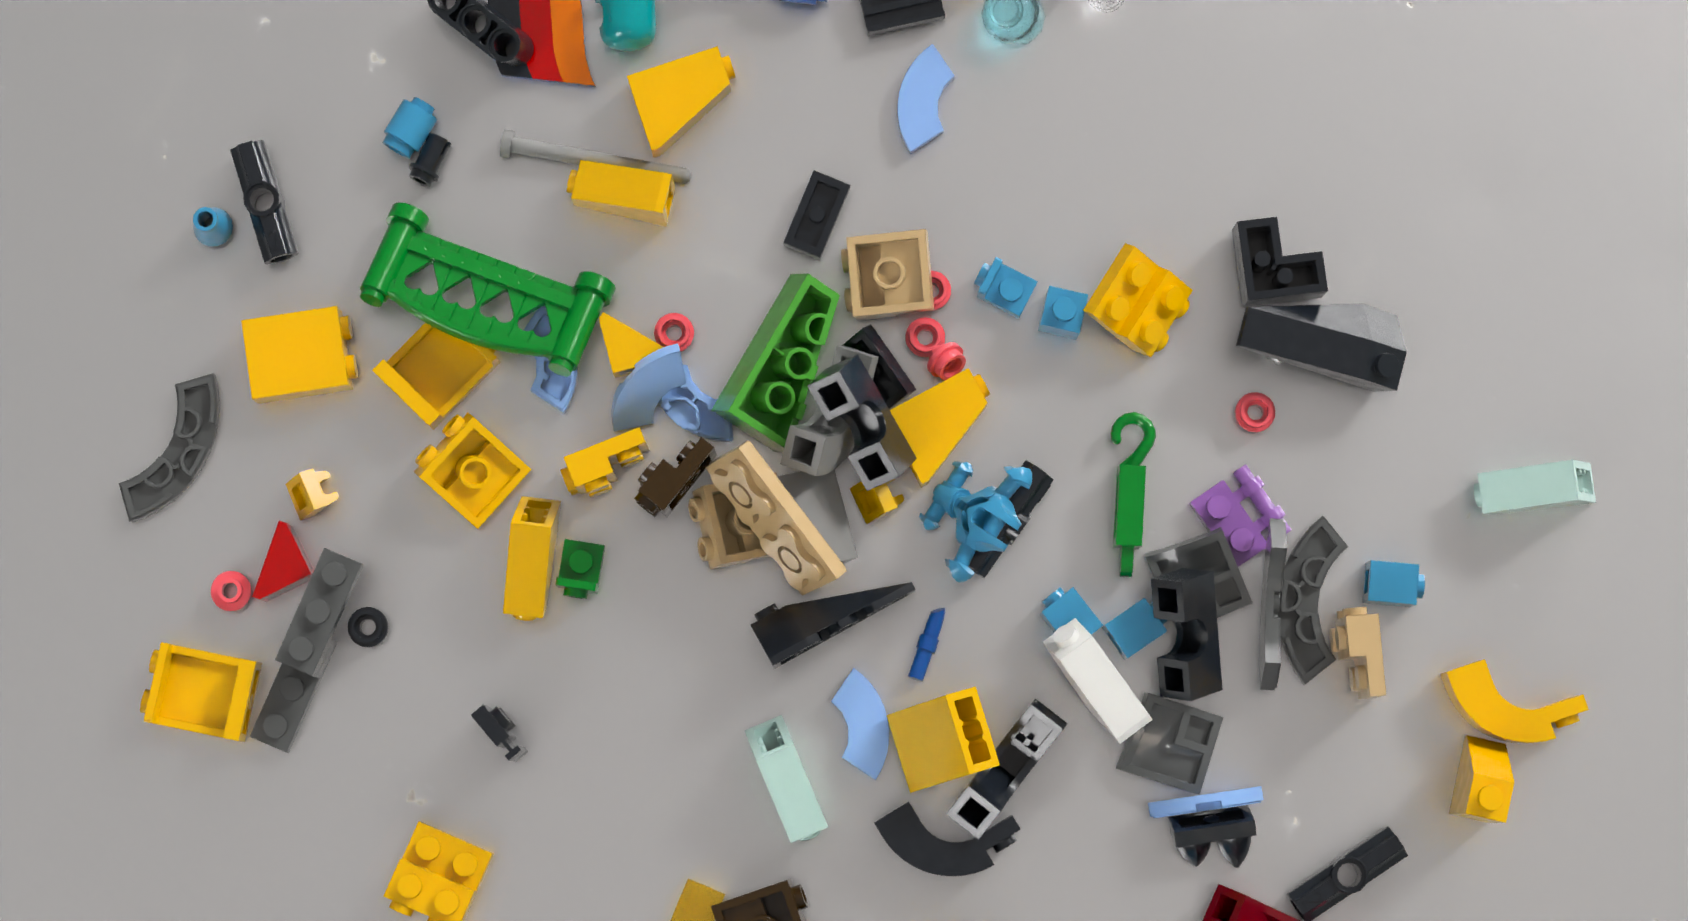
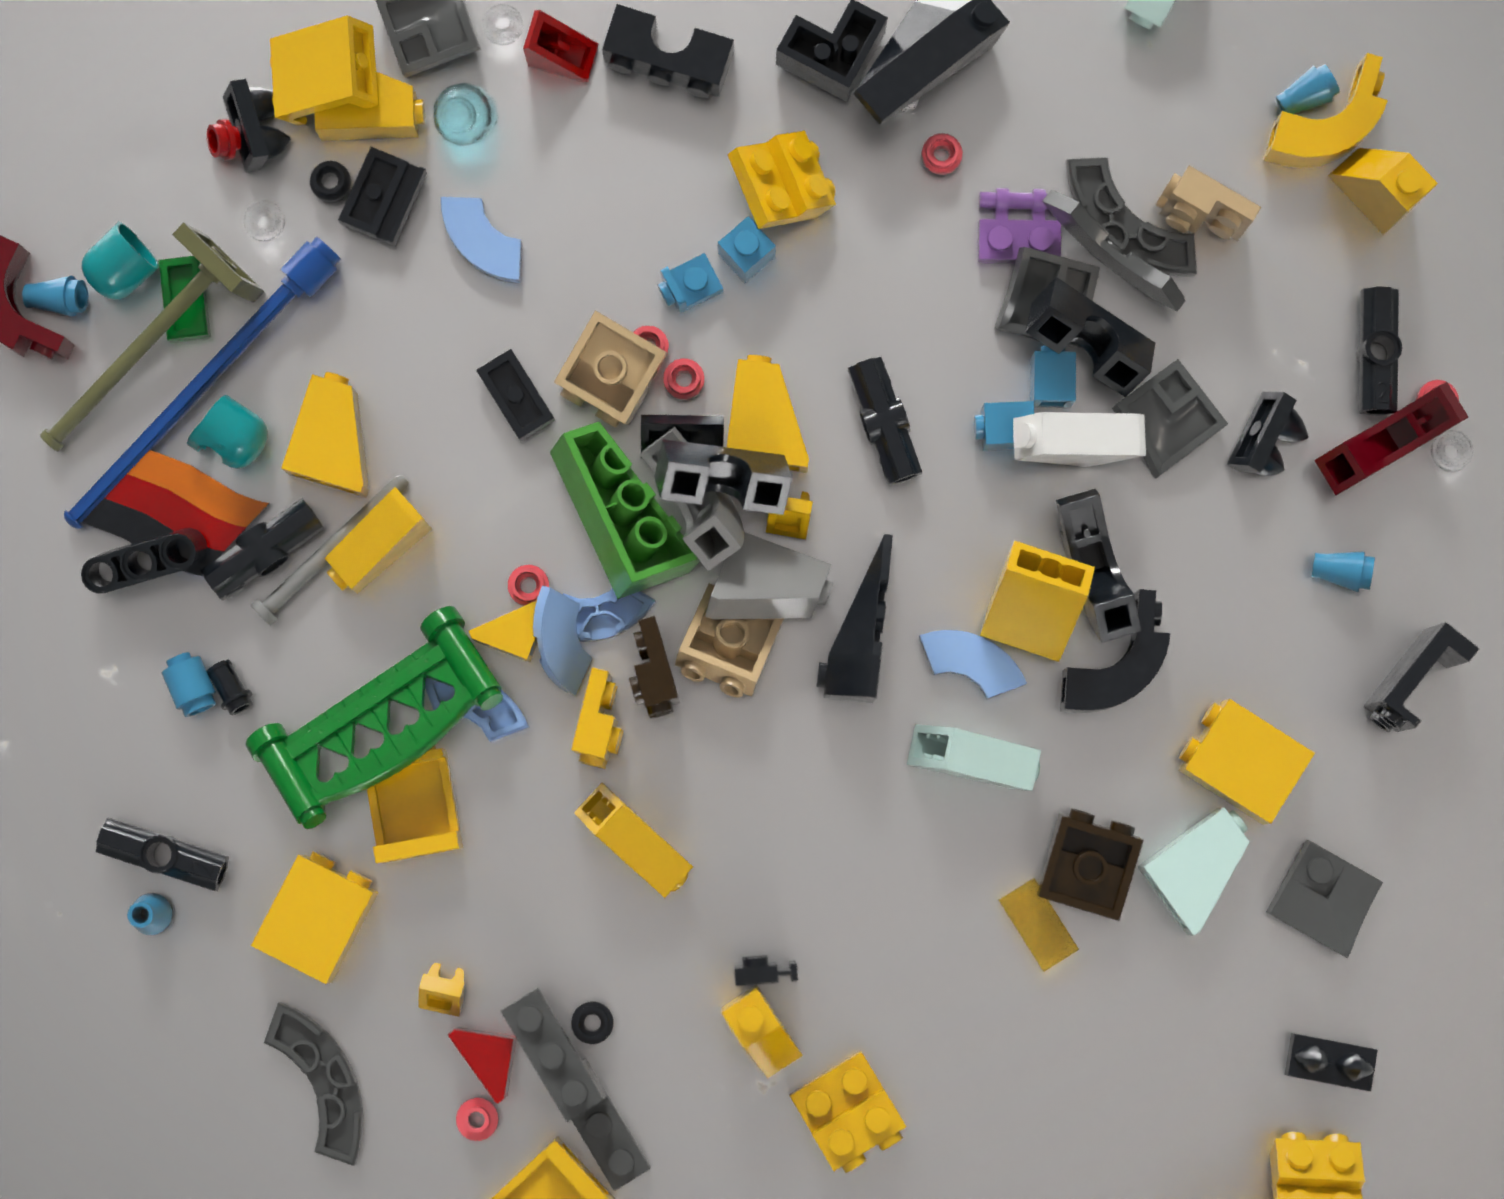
camera: 55 degrees left, 0 degrees up
yellow plate [414,412,532,529] -> none
green bracket [555,539,605,599] -> none
tan piece [705,441,847,596] -> none
blue piece [908,608,945,682] -> none
dark azure piece [919,461,1032,583] -> none
coral plate [927,342,966,380] -> none
green piece [1110,412,1156,577] -> none
light blue tile [1148,786,1264,818] -> none
dark azure brick [1362,560,1425,607] -> none
none -> black piece [200,498,325,600]
none -> red slope [523,10,599,82]
none -> black arch [602,4,734,98]
none -> yellow slope [721,984,803,1078]
none -> dark azure cone [1275,64,1340,114]

